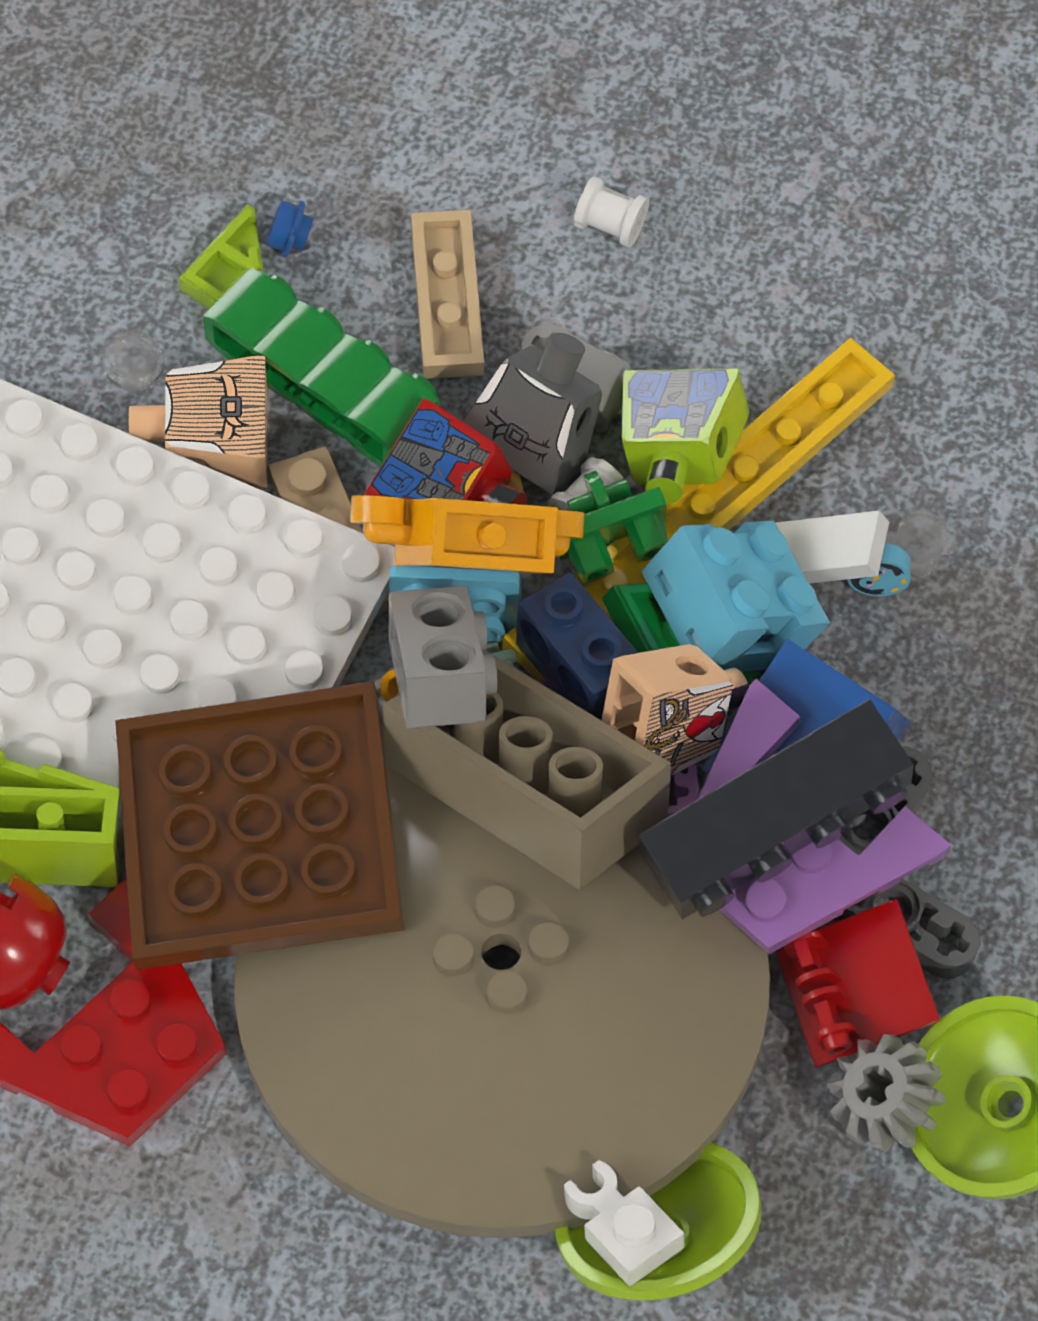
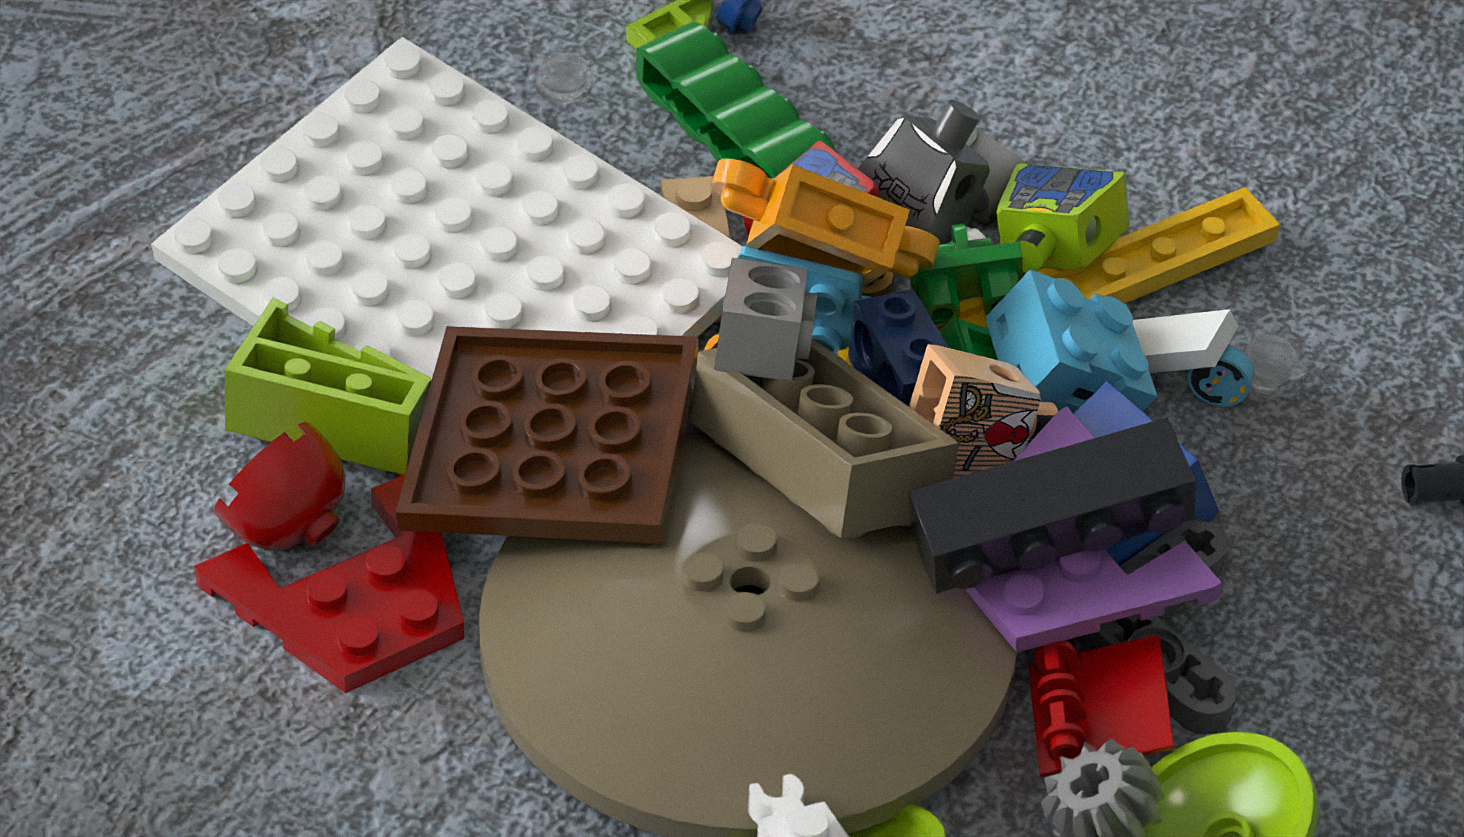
camera: 15 degrees right, 15 degrees down
light nougat torso [129,356,268,488] -> none
tan plate [411,210,484,379] -> none
white bush [574,176,650,248] -> none

